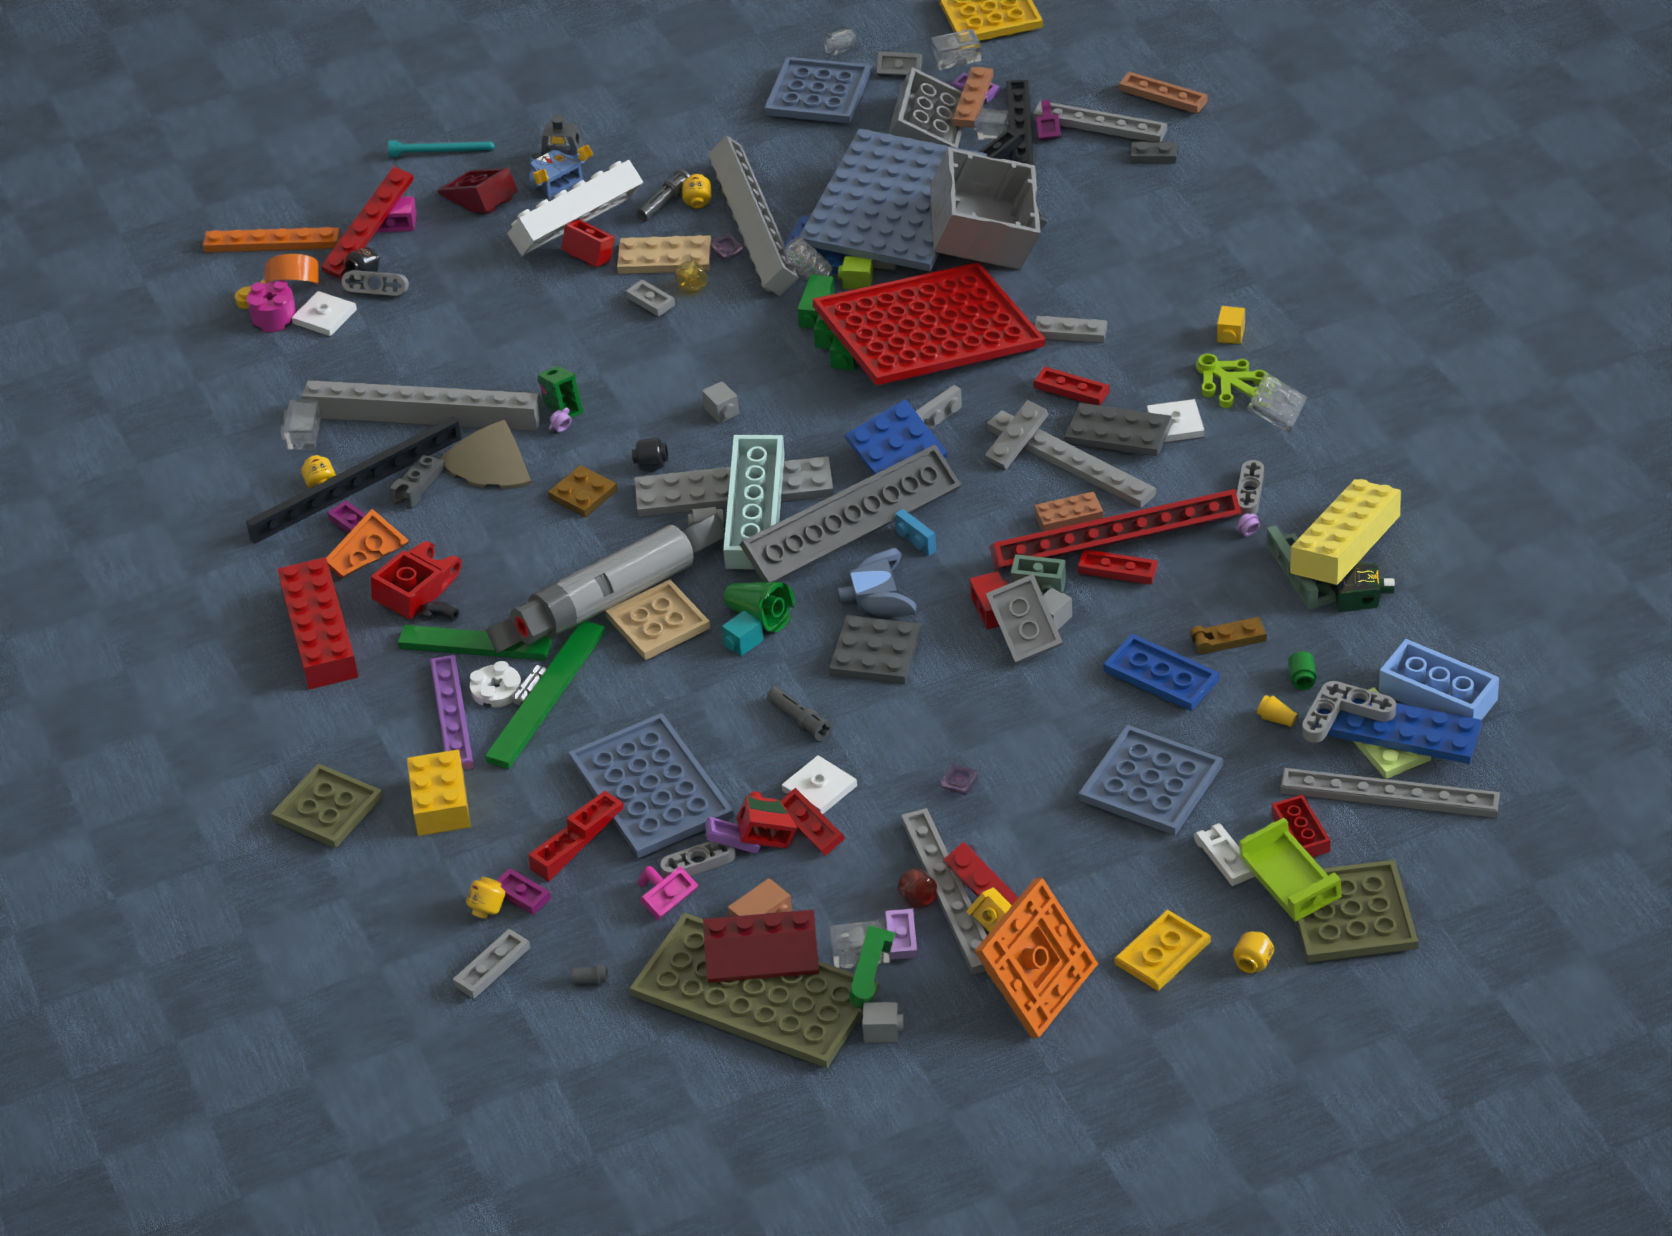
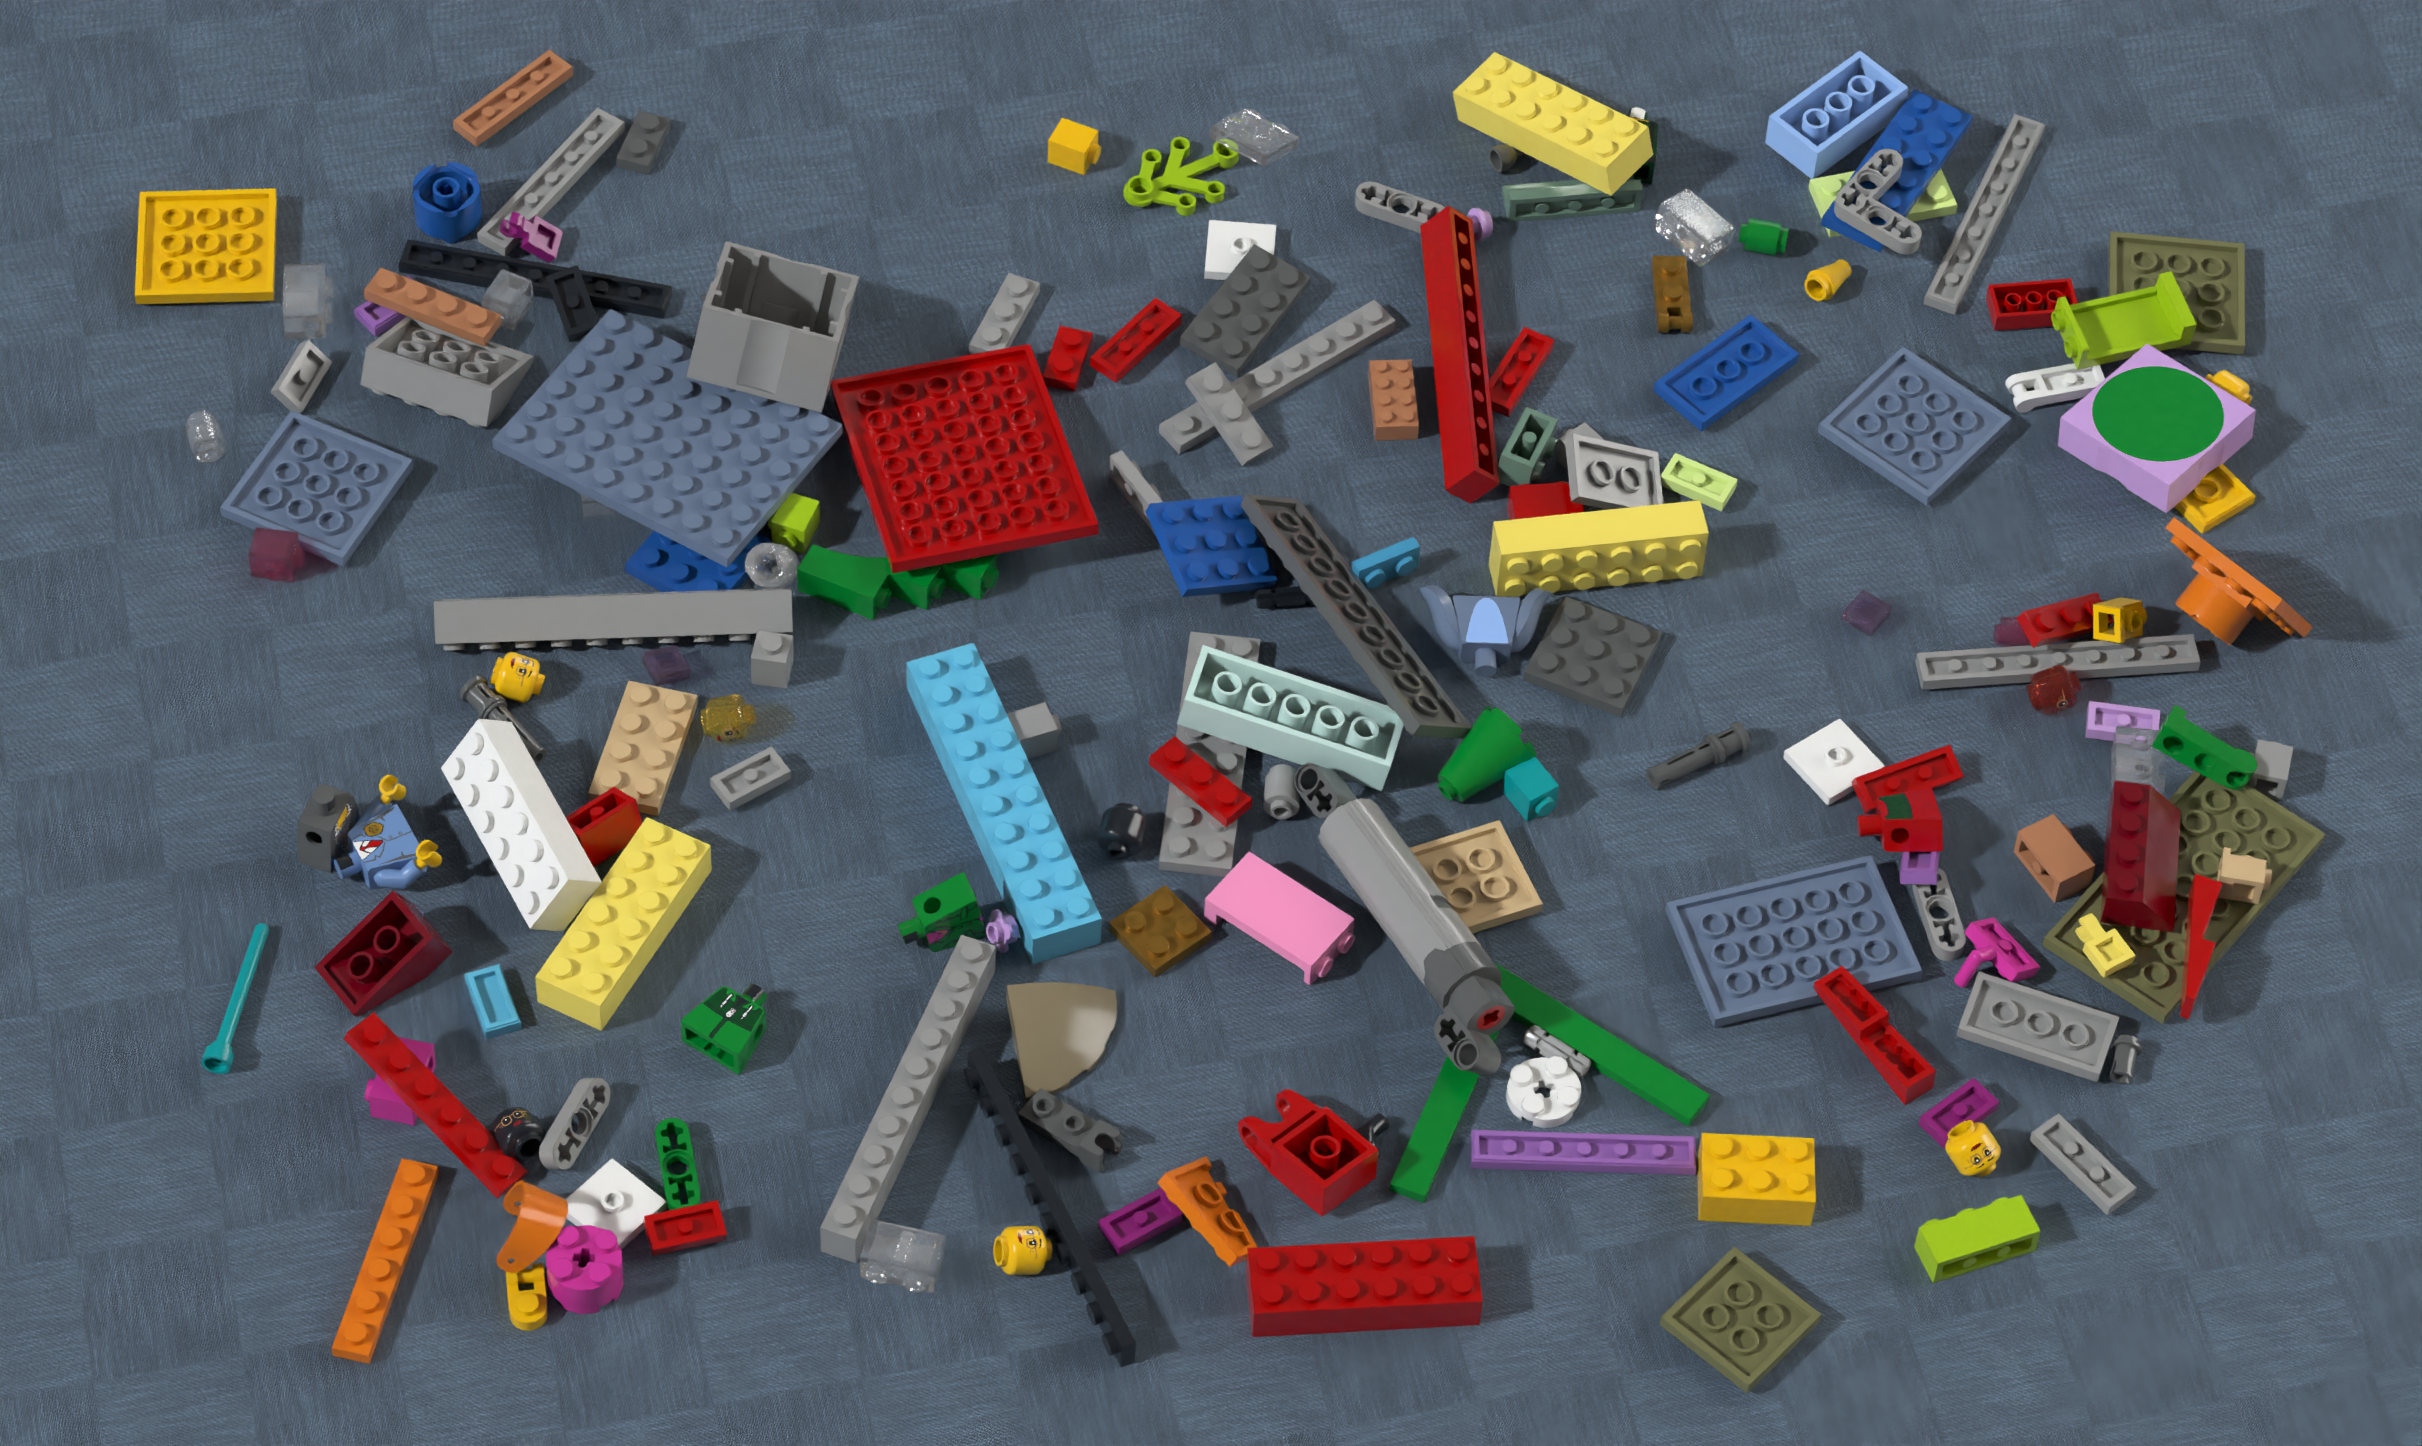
camera: 85 degrees left, 10 degrees up
none -> clear pink brick [249,527,305,582]
none -> blue brick [413,162,483,244]
none -> medium azure tile [464,964,522,1039]
none -> light yellow brick [535,817,712,1031]
none -> red plate [643,1200,727,1256]
none -> green beam [655,1118,701,1211]
none -> green torso [681,984,767,1075]
none -> light grey brick [751,630,794,689]
none -> medium azure brick [906,643,1102,965]
none -> red plate [1042,326,1093,392]
none -> red plate [1149,736,1252,828]
none -> bright pink panel [1204,852,1355,985]
none -> light yellow brick [1489,500,1709,597]
none -> clear brick [1653,188,1735,267]
none -> yellowish green plate [1661,453,1738,512]
none -> lime brick [1914,1195,2041,1283]
none -> light grey plate [1956,972,2120,1082]
none -> tile [2058,344,2256,513]
none -> light yellow plate [2075,913,2136,978]
none -> red slope [2180,873,2223,1019]
none -> tan brick [2217,847,2272,904]

